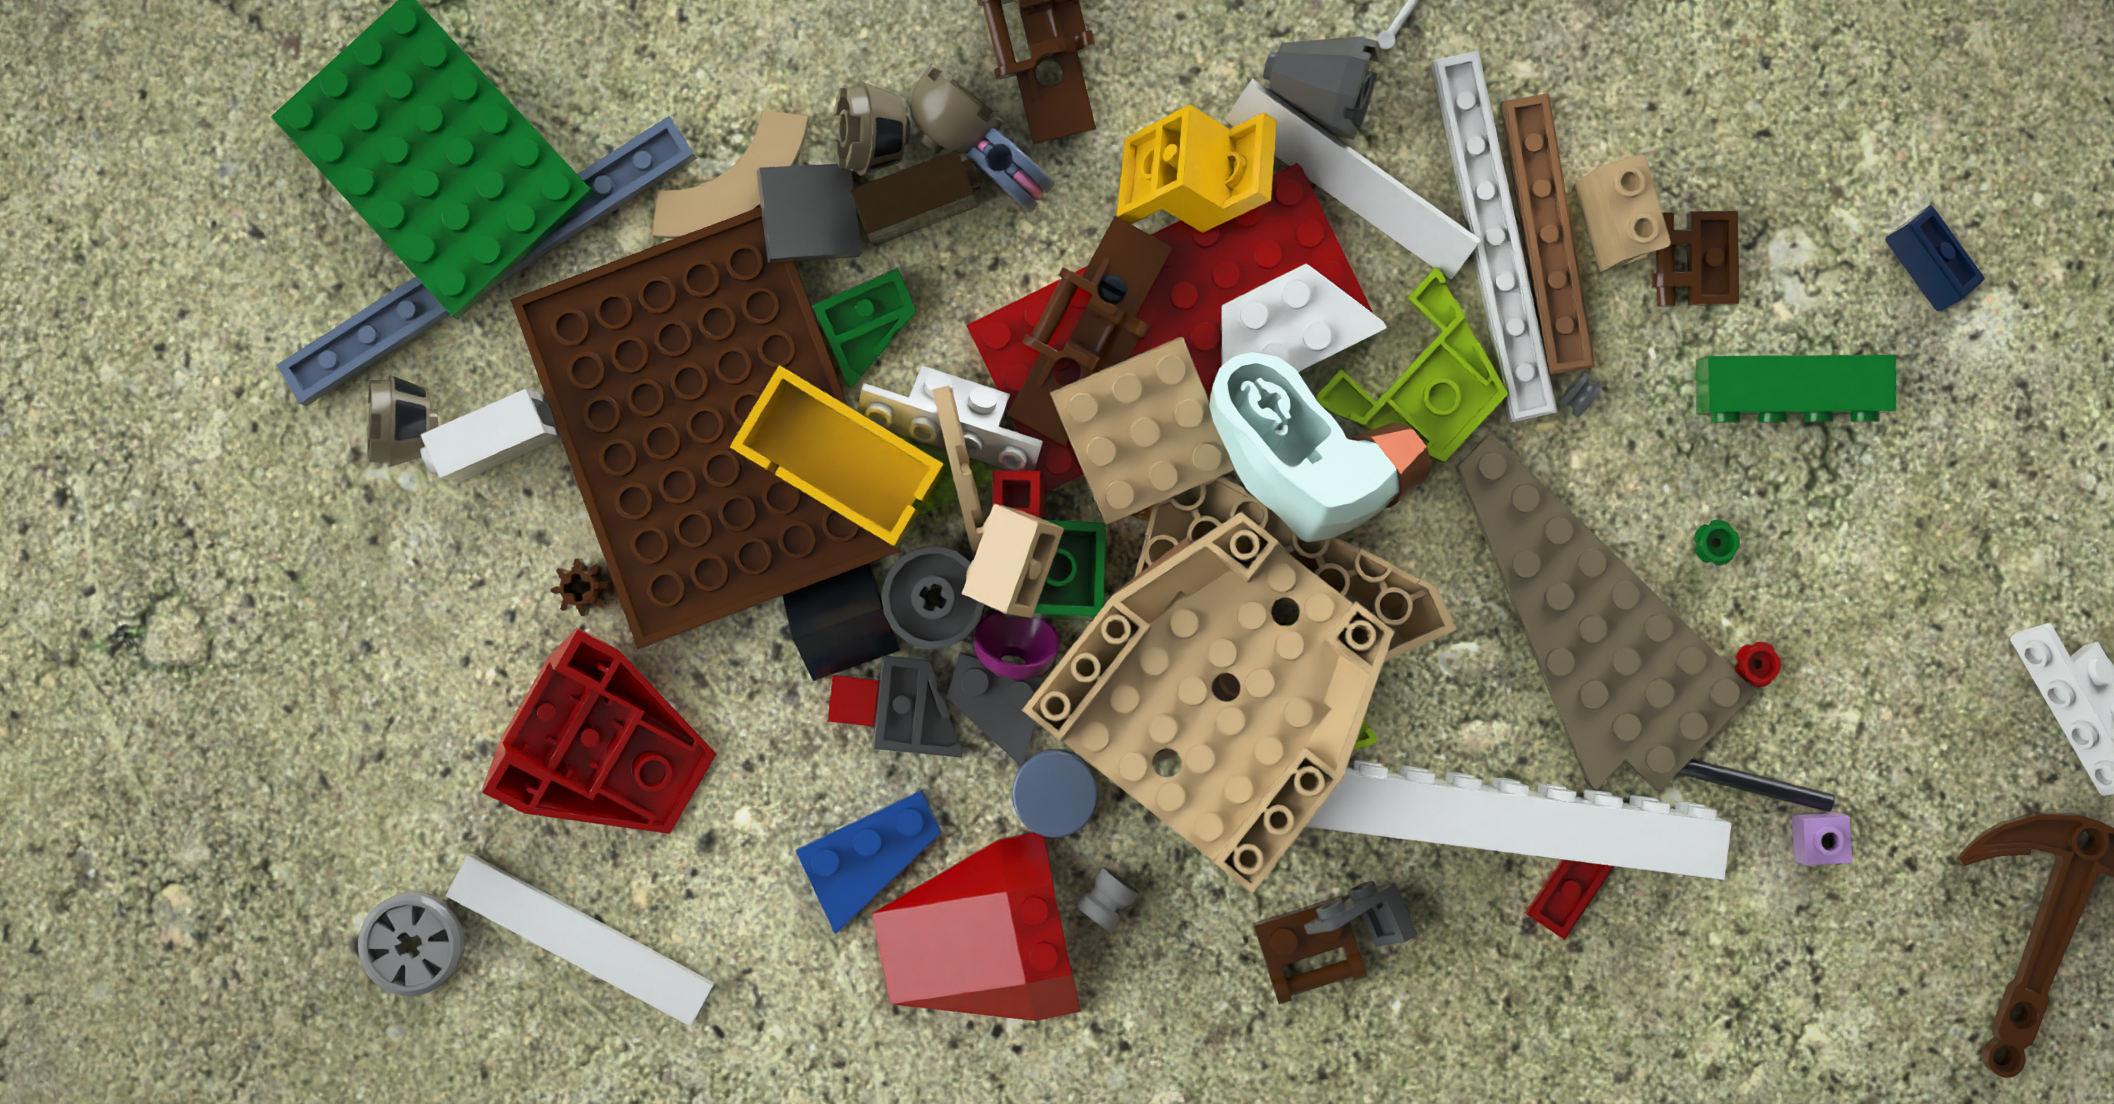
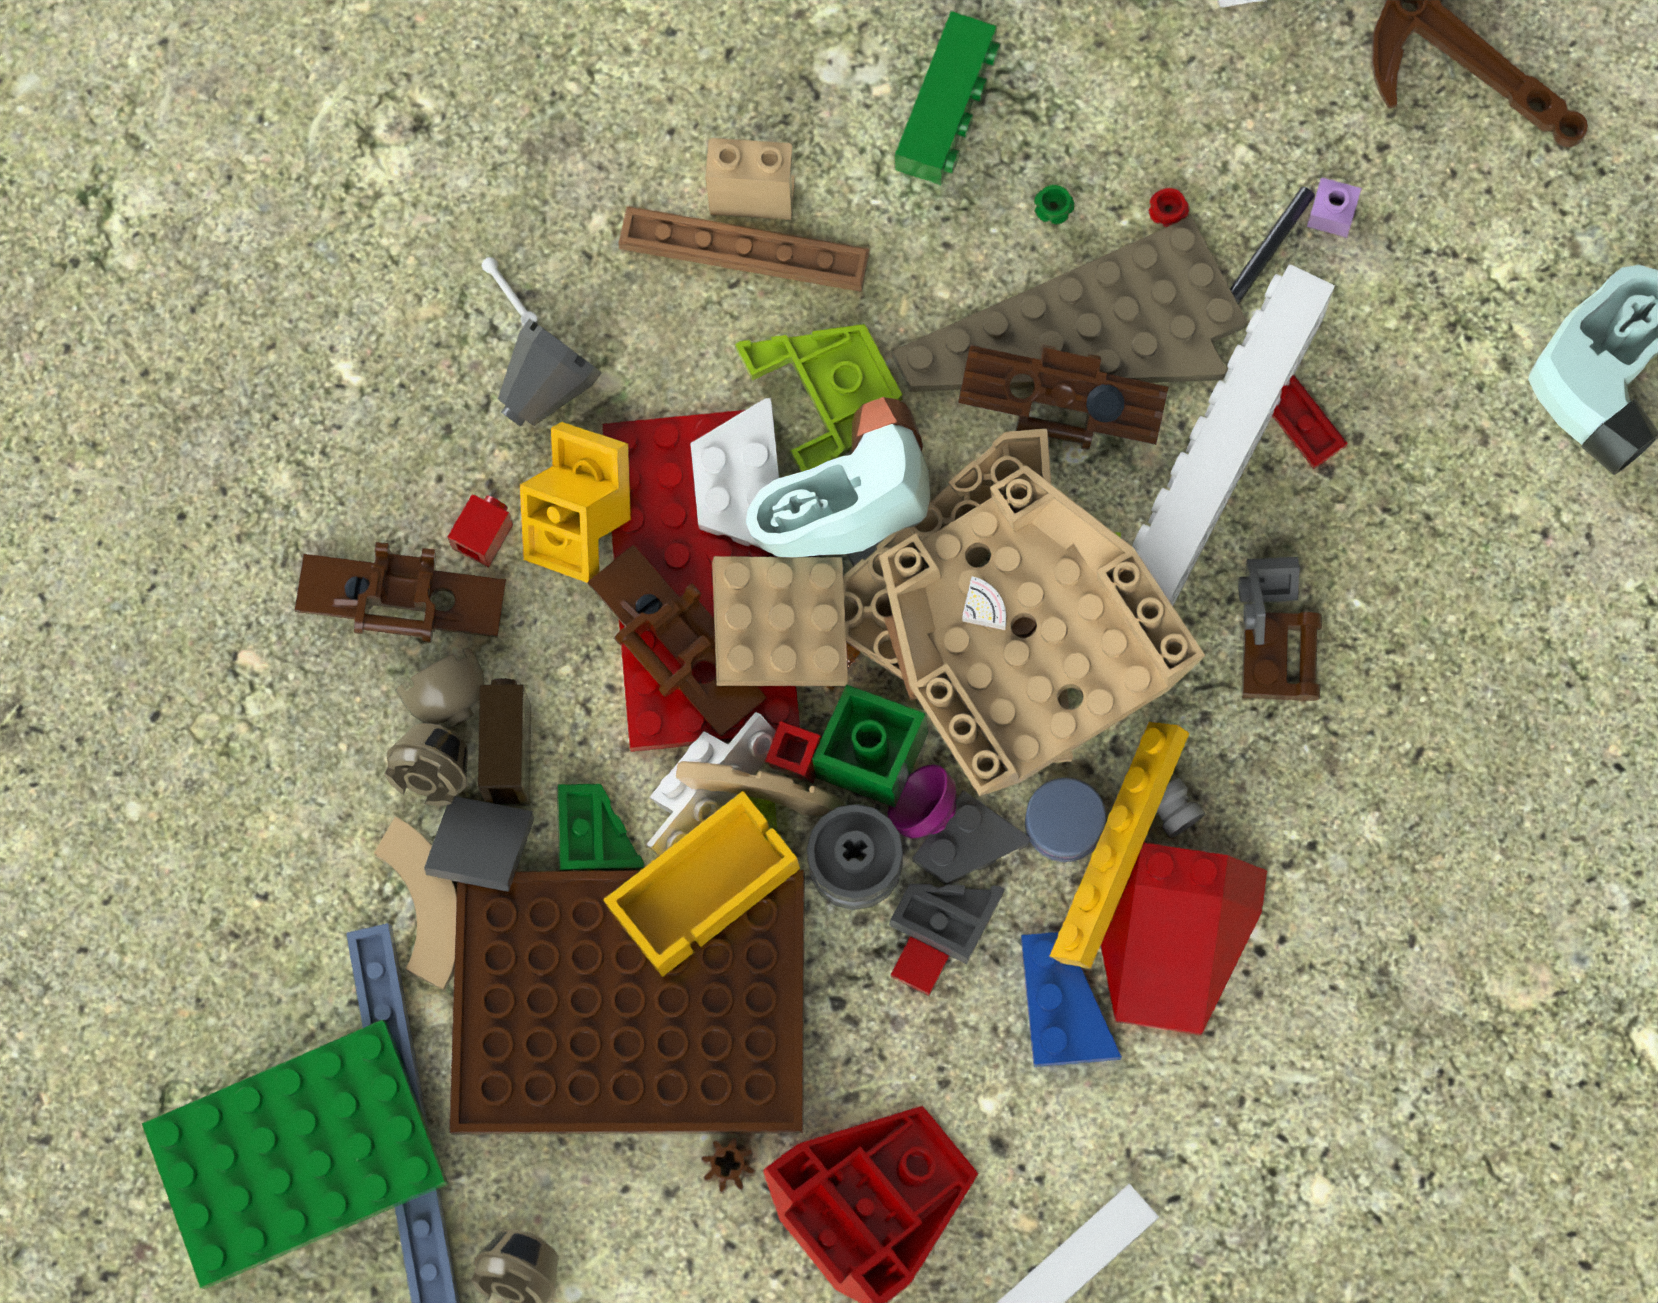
camera: 70 degrees left, 15 degrees down
white brick [420,389,560,481] -> none
black slope [783,564,900,681] -> none
tan brick [962,504,1064,618] -> none
sand blue head [966,128,1054,212] -> none
white tile [1224,79,1481,280] -> none
white tile [1431,50,1557,423] -> none
dark grey bush [1558,371,1603,418] -> none
reddish brown plate [1651,211,1739,307] -> none
none -> red brick [447,494,513,568]
none -> reddish brown piece [958,344,1169,450]
none -> white tile [962,576,1006,630]
none -> yellow plate [1050,722,1190,969]

